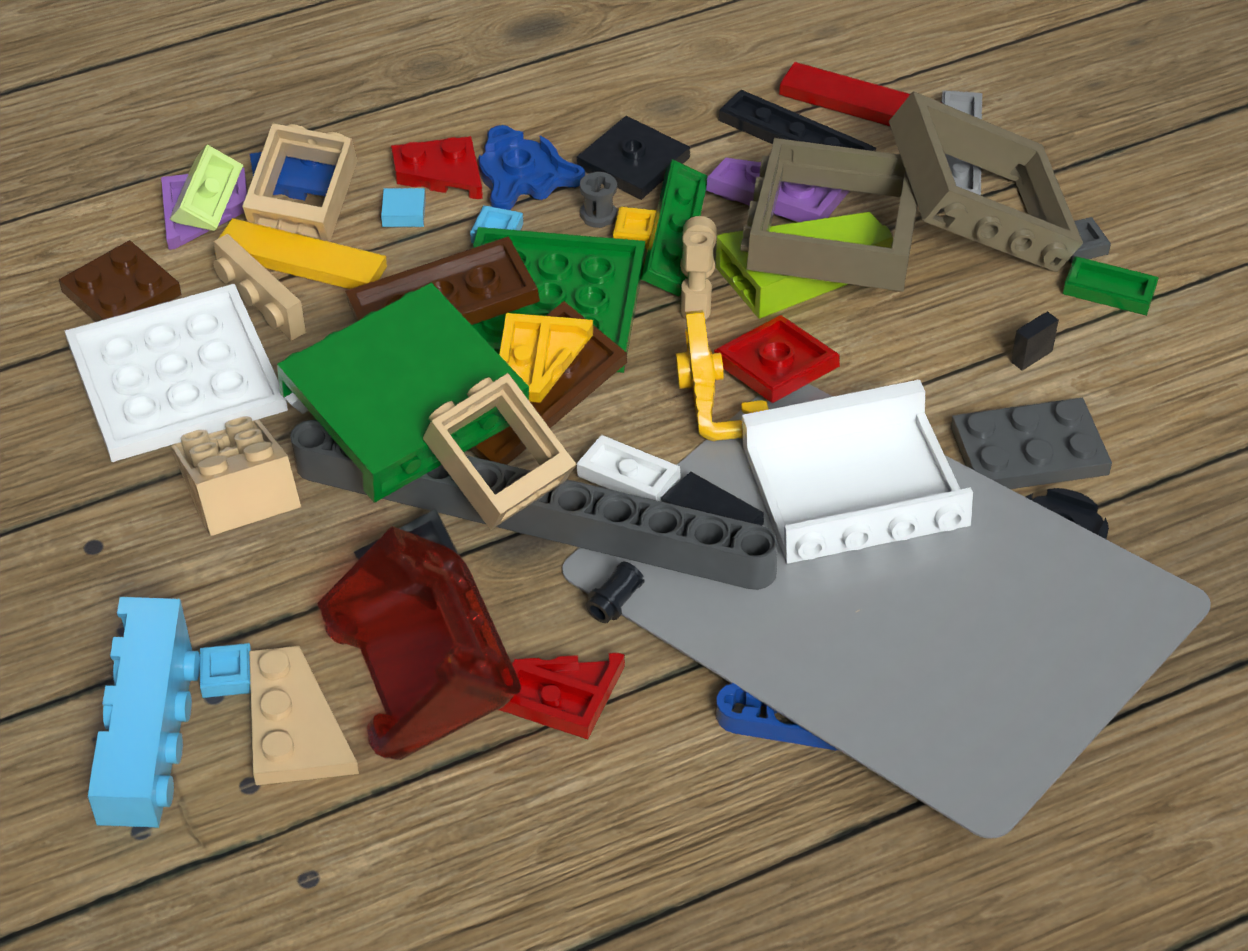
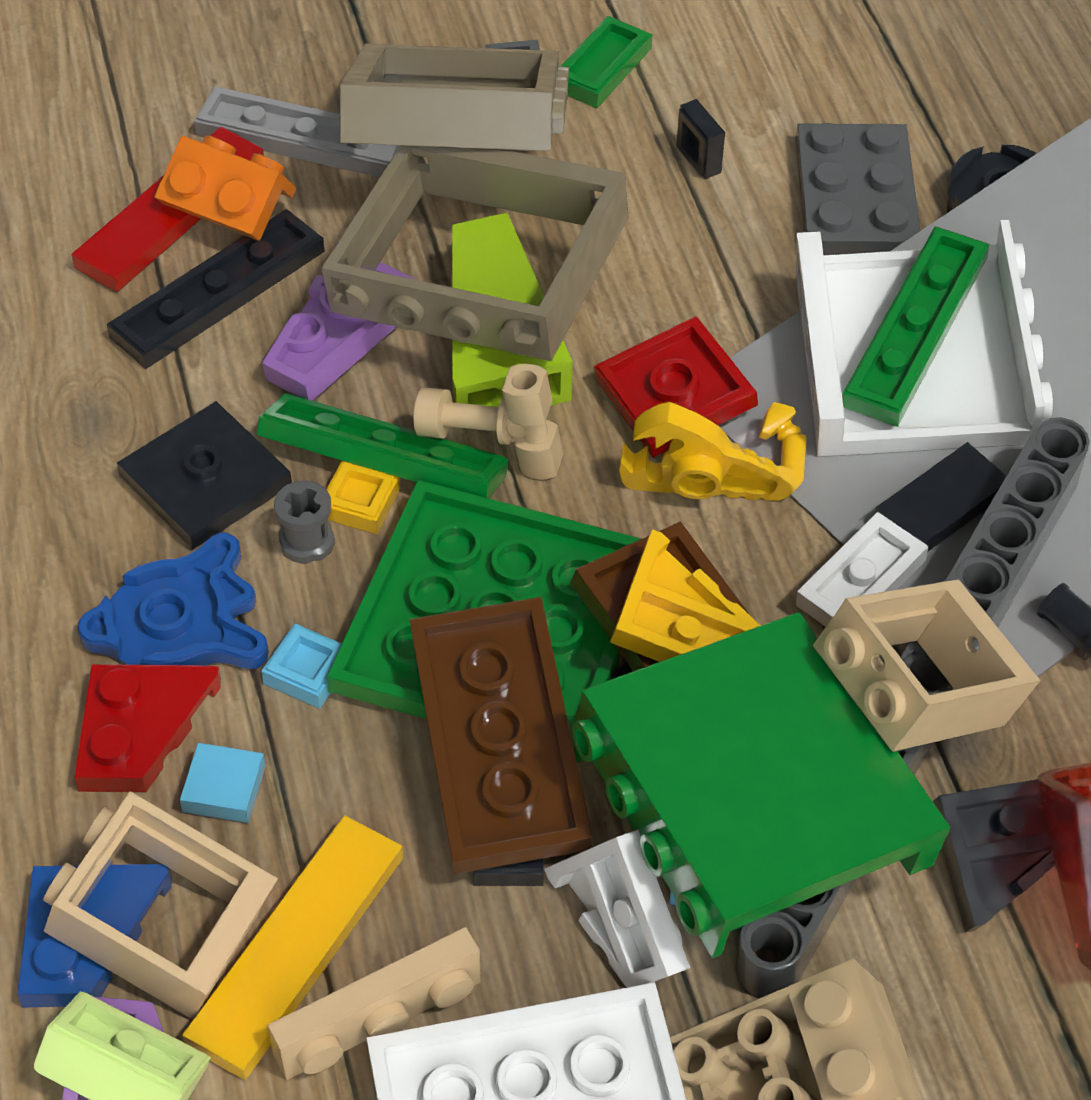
camera: 80 degrees left, 5 degrees up
none -> orange bracket [154,135,297,241]
none -> green tile [842,226,990,427]

